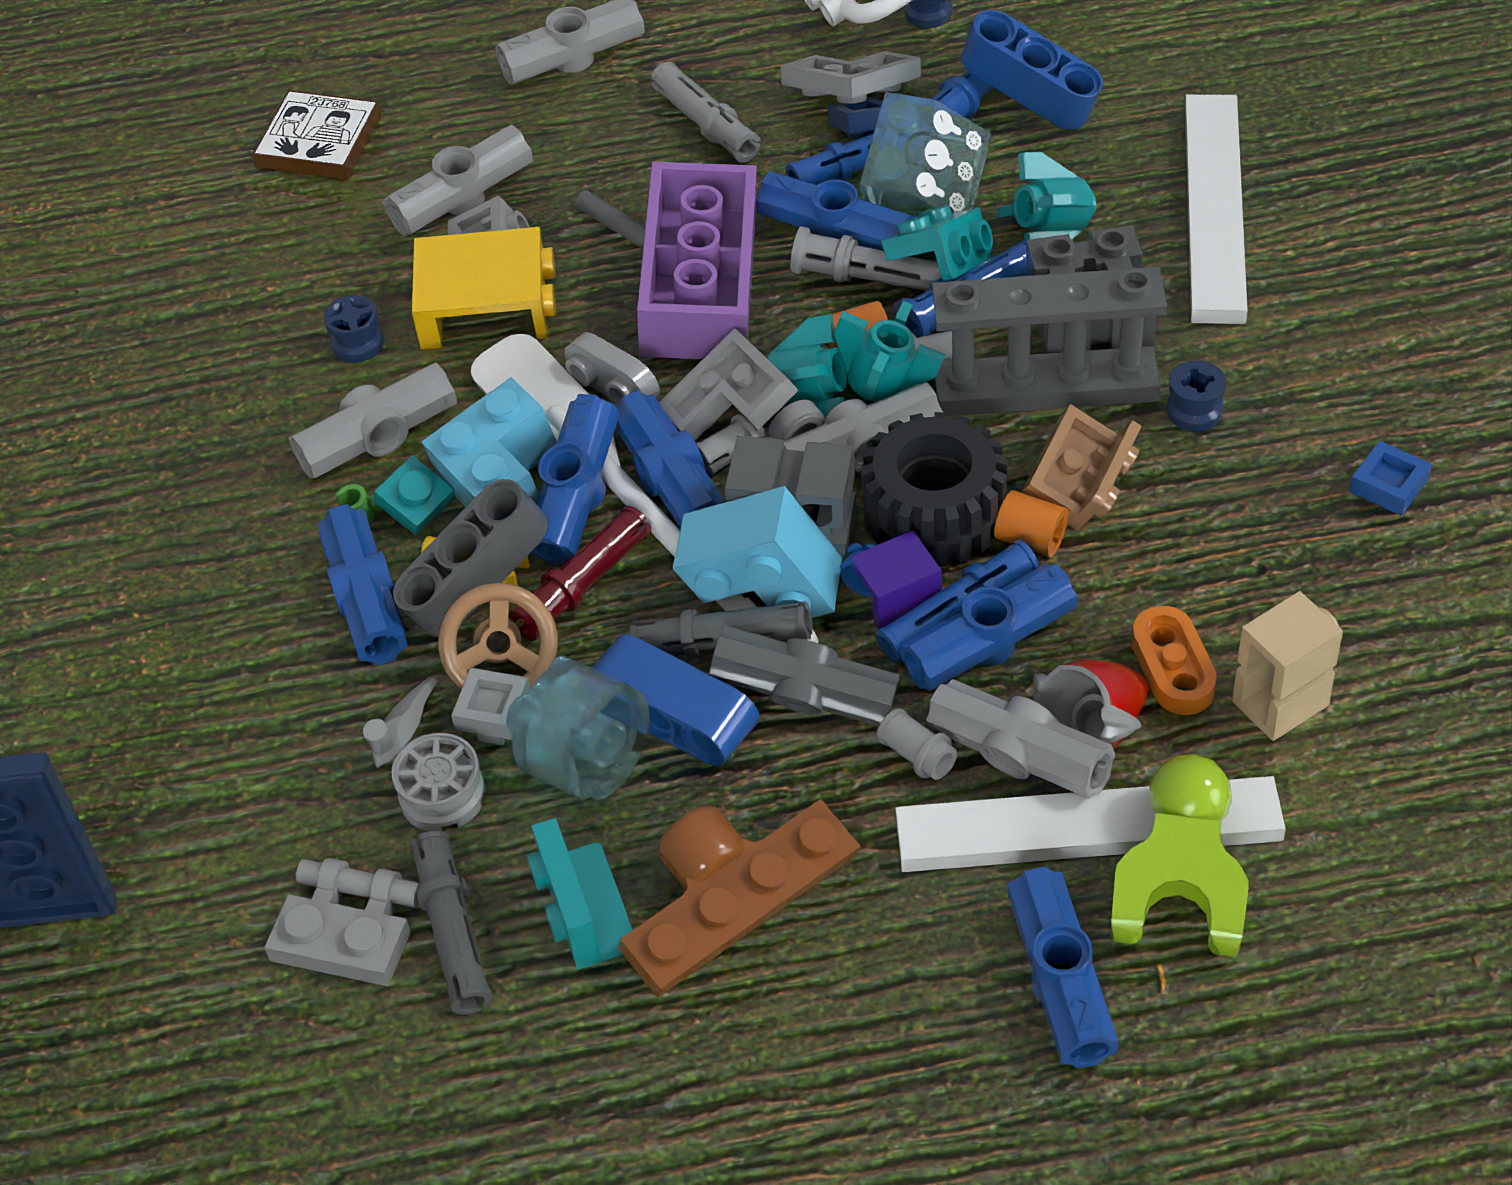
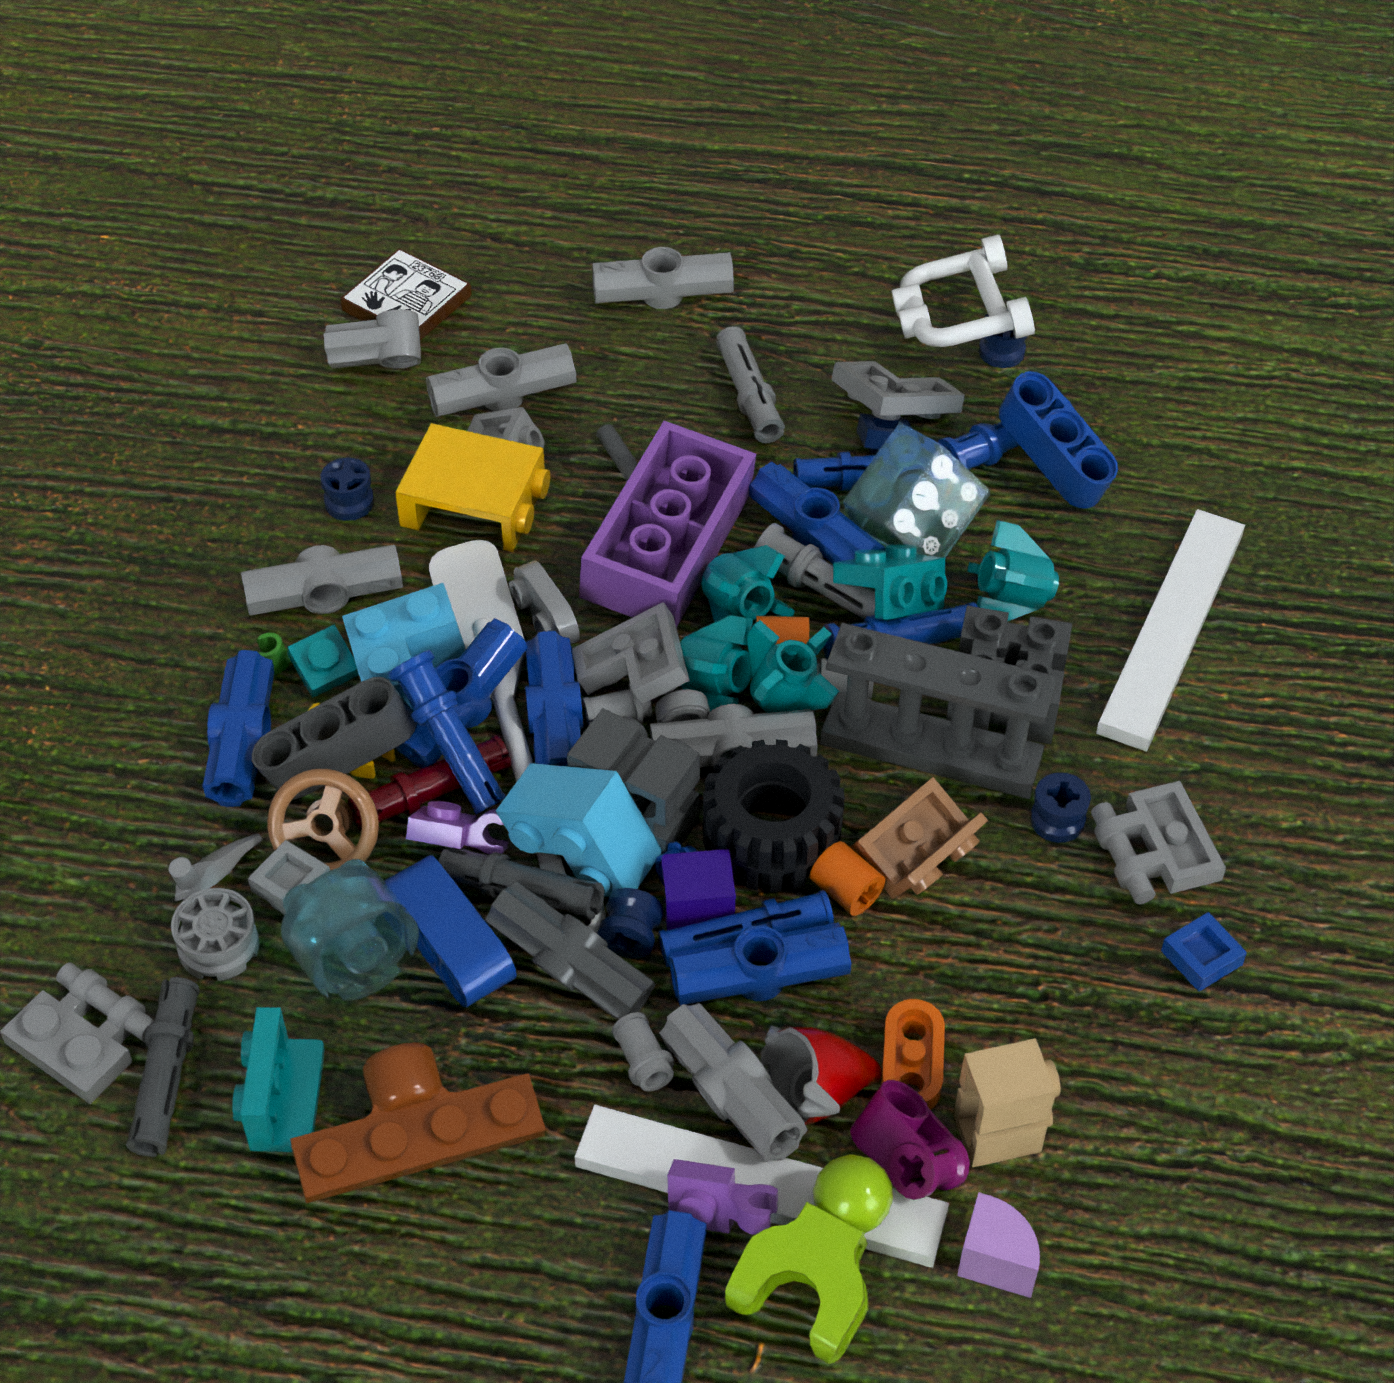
camera: 15 degrees right, 0 degrees up
none -> light grey piece [324,309,421,369]
none -> blue pin [387,650,506,815]
none -> medium lavender plate [406,801,508,854]
none -> dark blue wheel [597,888,664,959]
none -> medium lavender plate [667,1159,778,1235]
none -> teal brick [701,545,795,645]
none -> magenta piece [850,1080,970,1200]
none -> lavender brick [957,1192,1040,1298]
none -> light grey plate [1091,781,1226,904]

